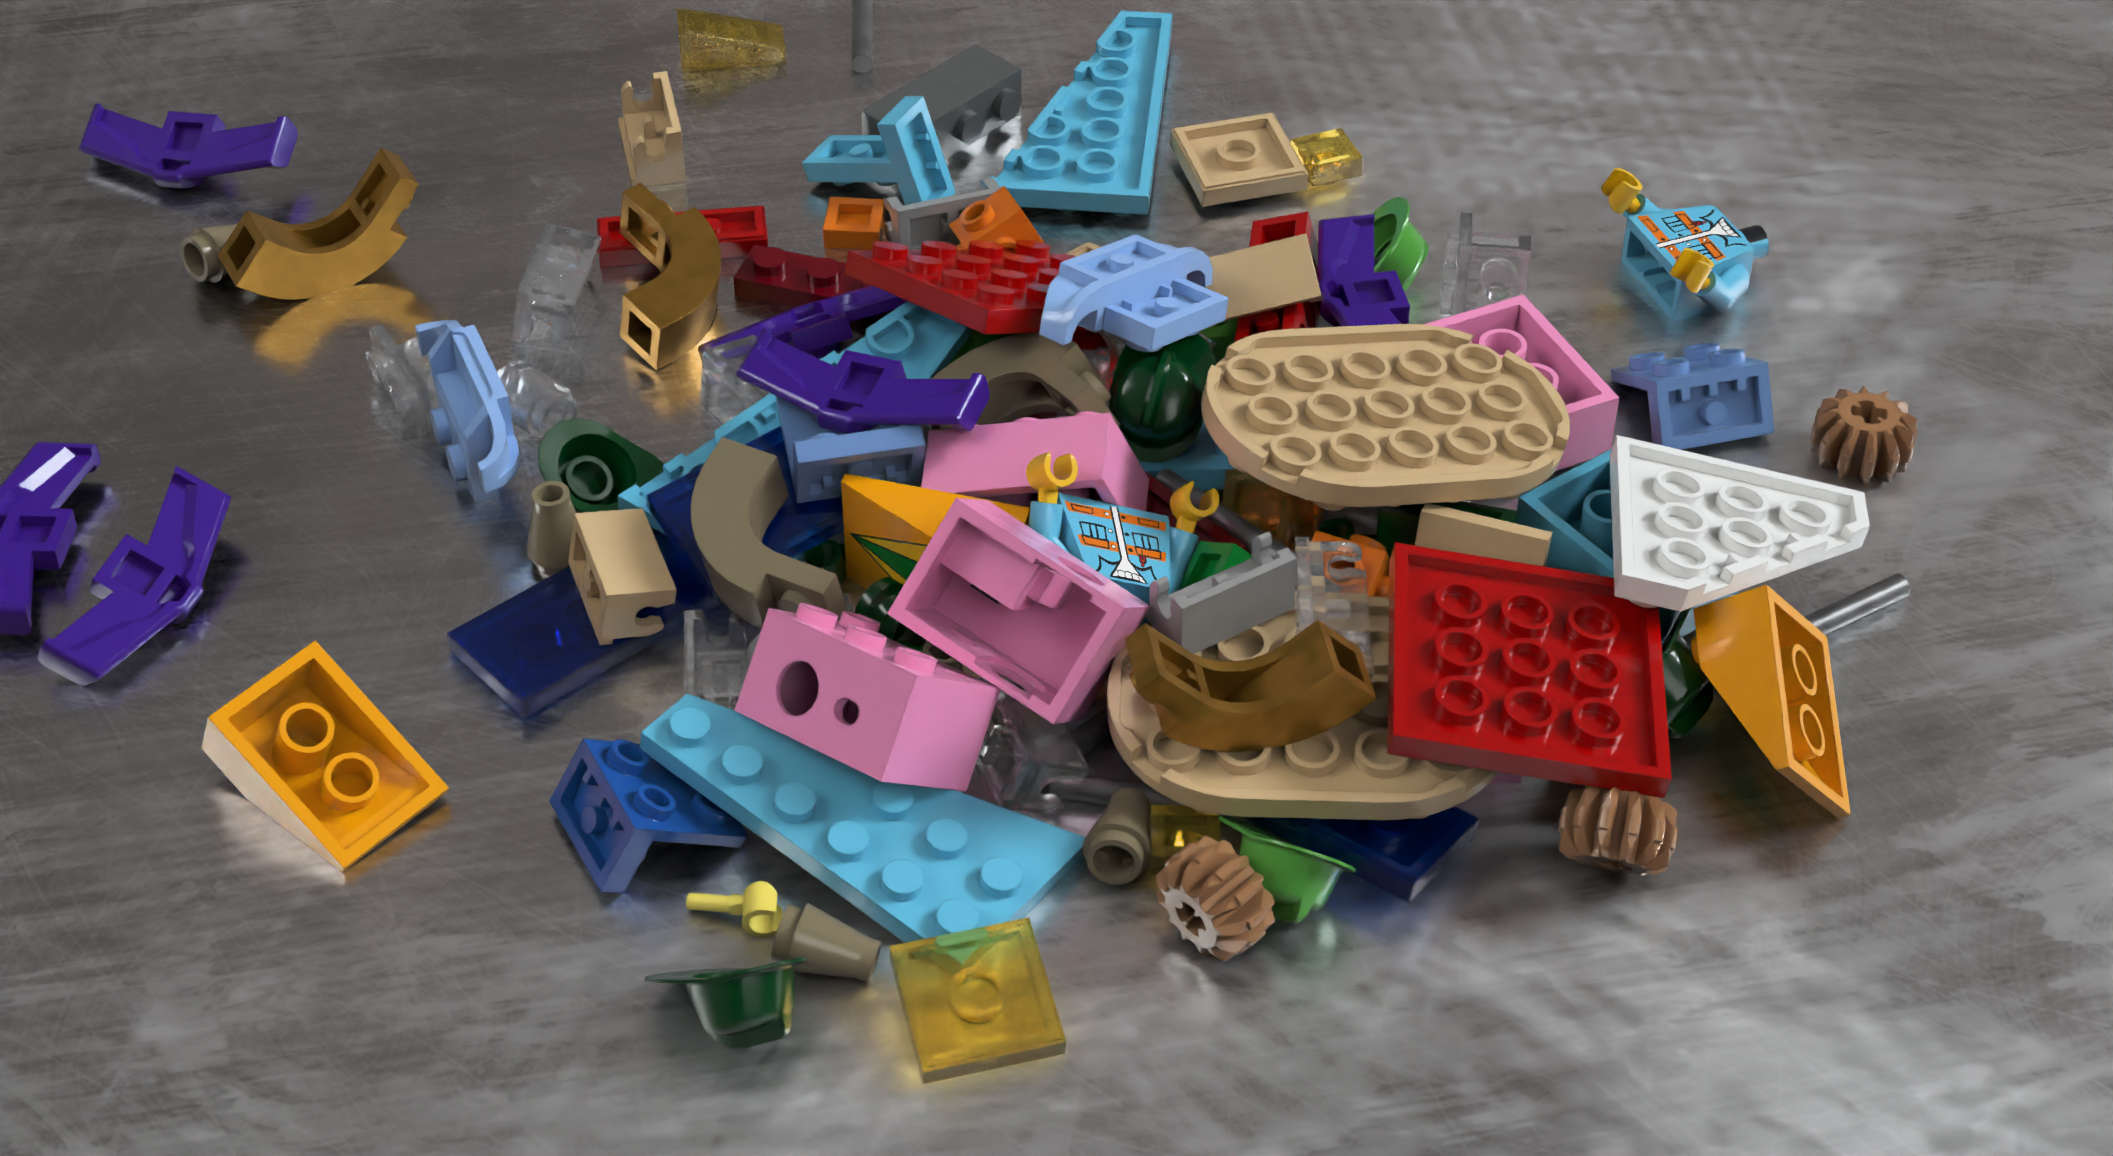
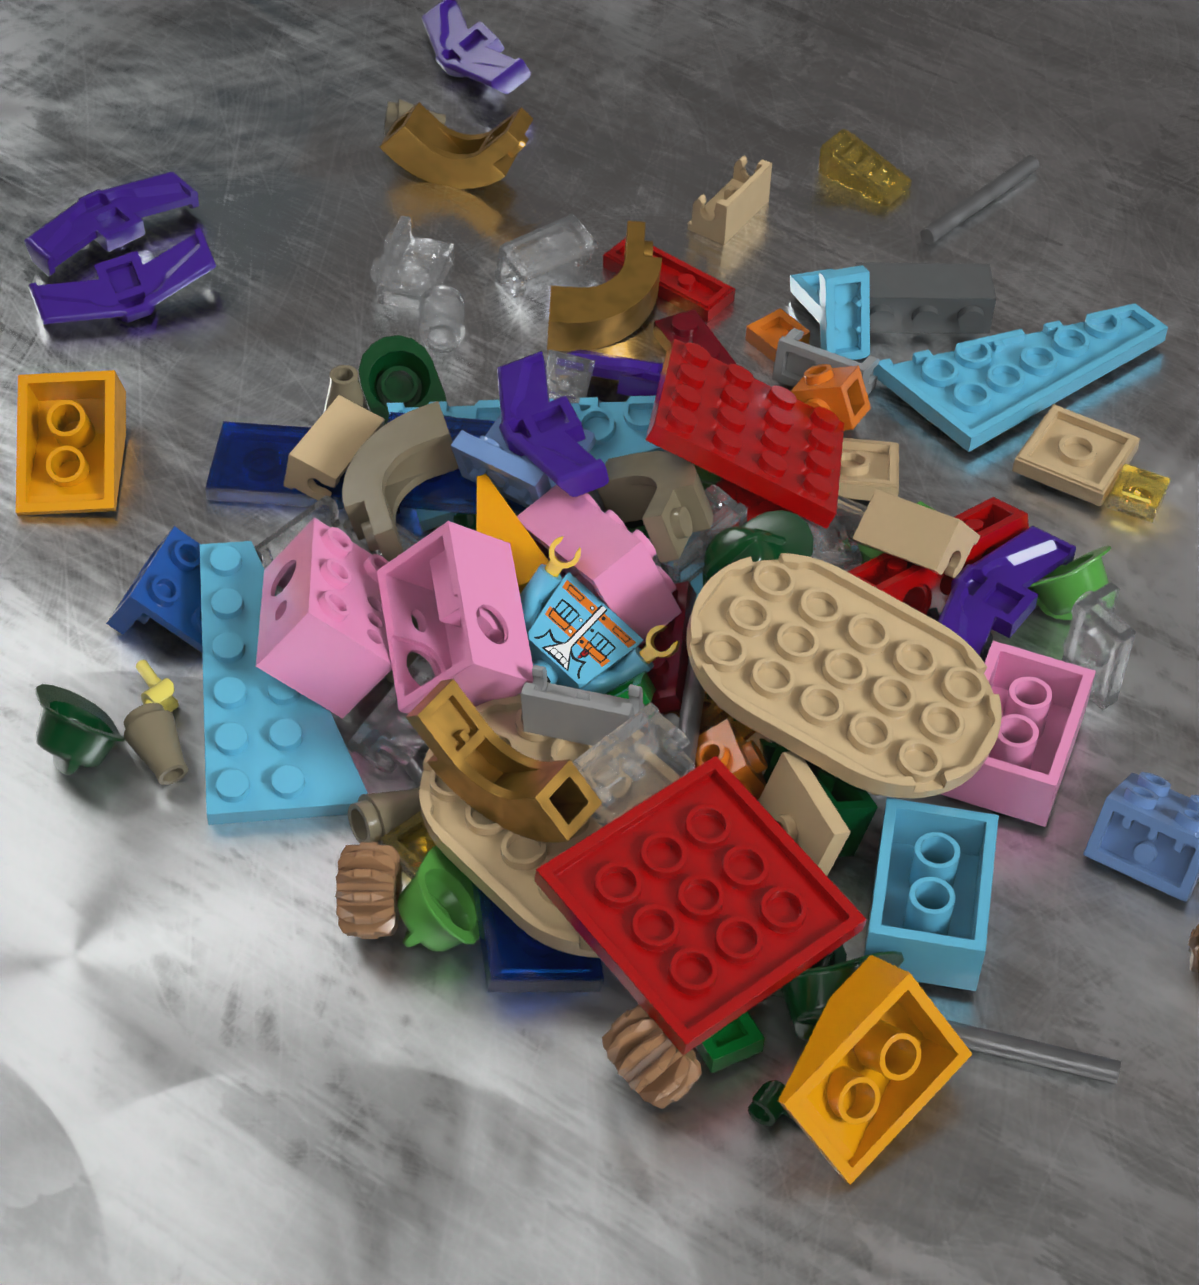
camera: 45 degrees right, 5 degrees up
light blue plate [415,320,521,503] -> none
clear yellow tile [889,917,1066,1084] -> none
light blue plate [1039,234,1229,352] -> none
white plate [1609,435,1870,612] -> none
none -> dark green hand [748,1080,793,1126]

